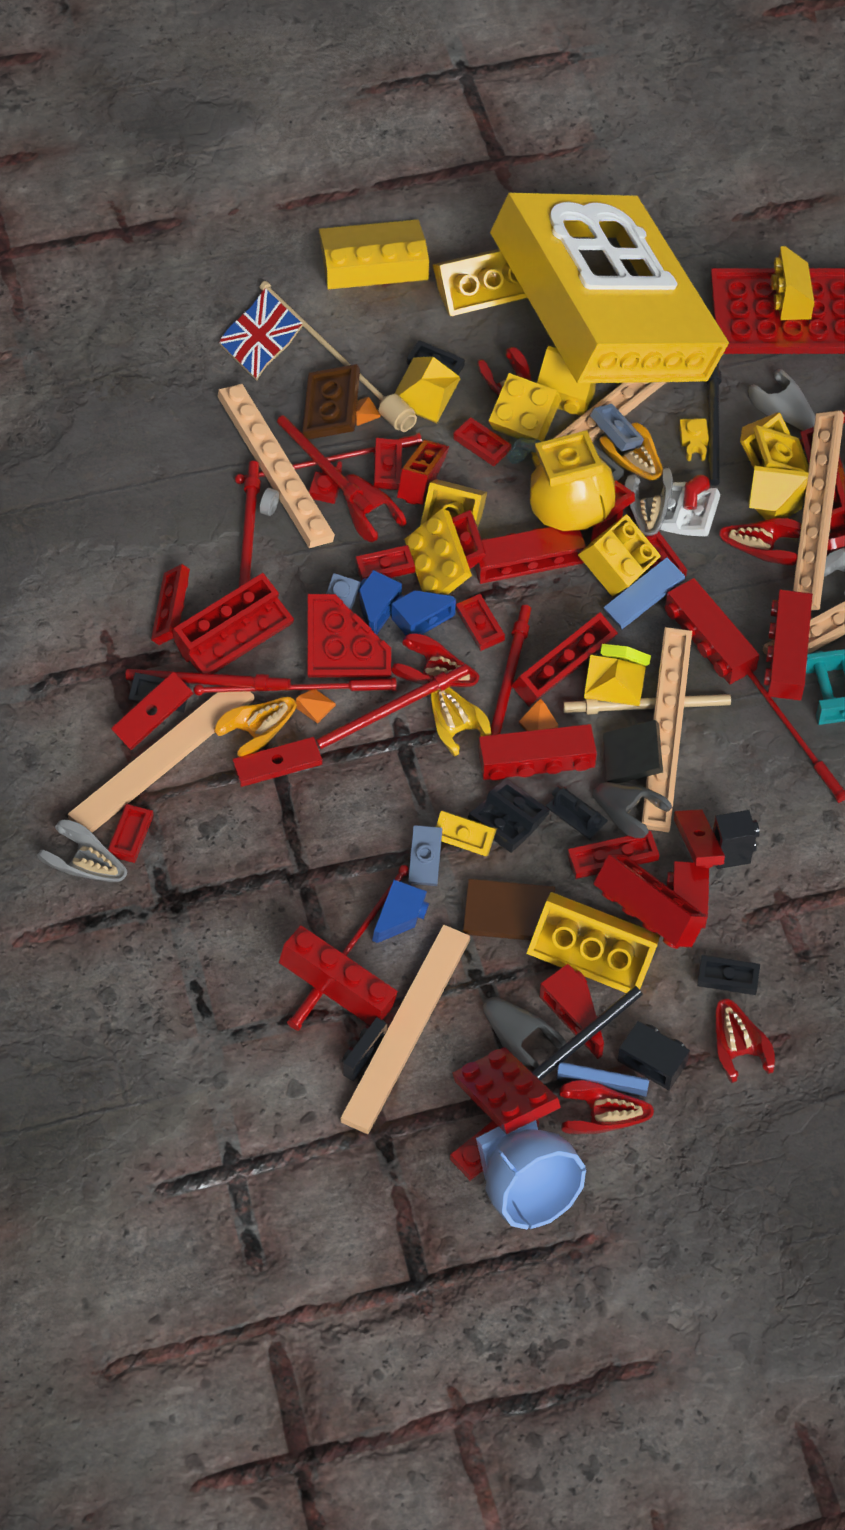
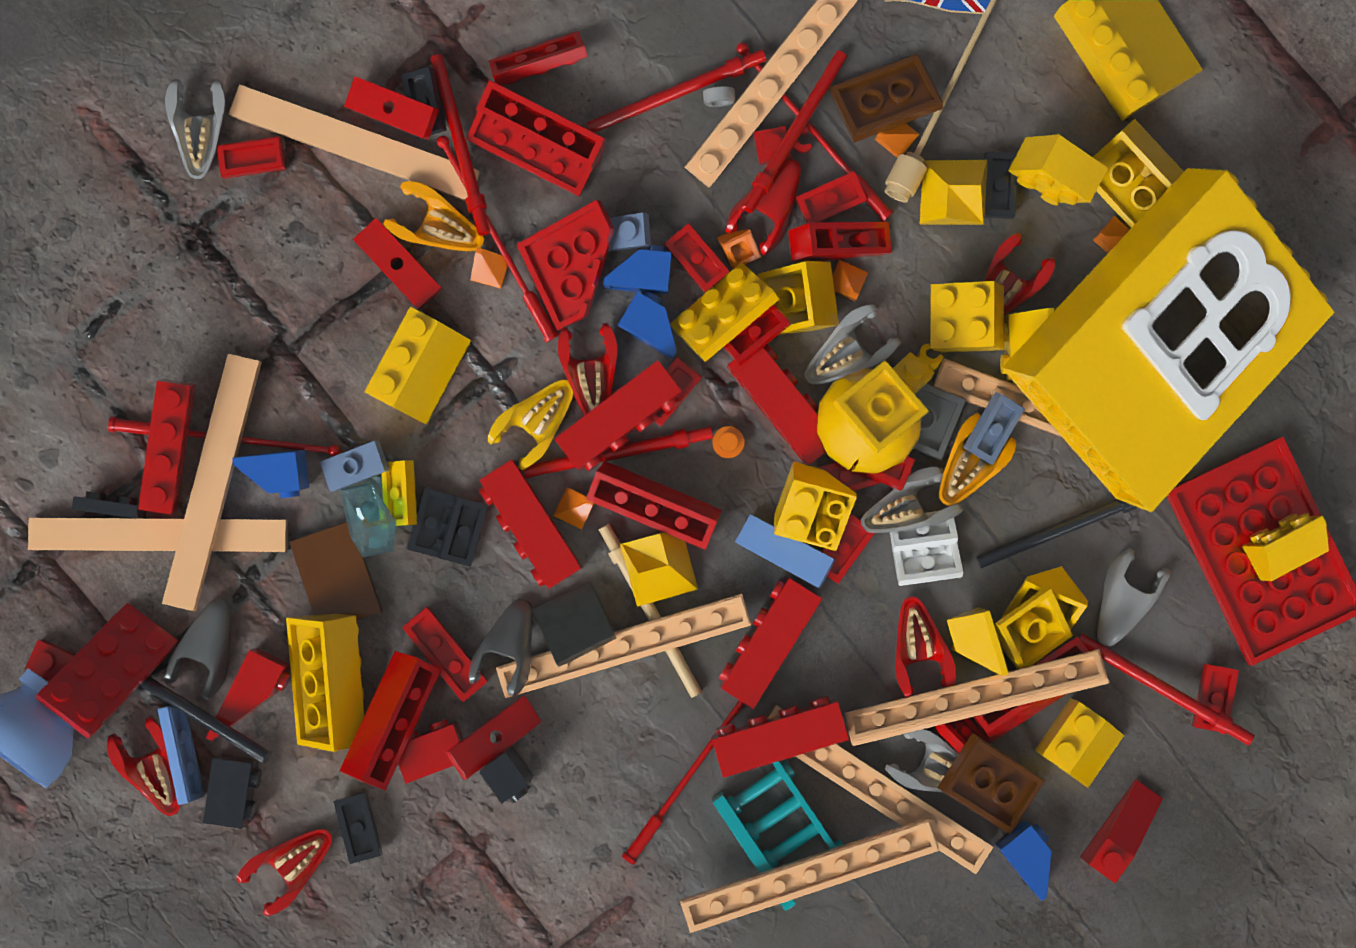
camera: 60 degrees right, 30 degrees up
red bar [316,664,469,750] -> none
red plate [453,417,511,467] -> none
clear light blue arm [507,438,541,464] -> none
black hinge [546,786,608,840] -> none
neon yellow tile [600,644,651,666] -> none
yellow plate [679,419,709,461] -> none
red arm [684,475,710,510] -> none
none -> light nougat tile [162,354,261,611]
none -> clear light blue slope [341,483,396,558]
none -> yellow slope [364,307,471,425]
none -> red brick [554,360,683,472]
none -> orange plate [712,426,744,458]
none -> orange slope [717,229,761,270]
none -> light grey animal [804,304,901,385]
none -> orange slope [832,259,868,302]
none -> yellow brick [1008,134,1108,205]
none -> orange slope [1092,216,1130,254]

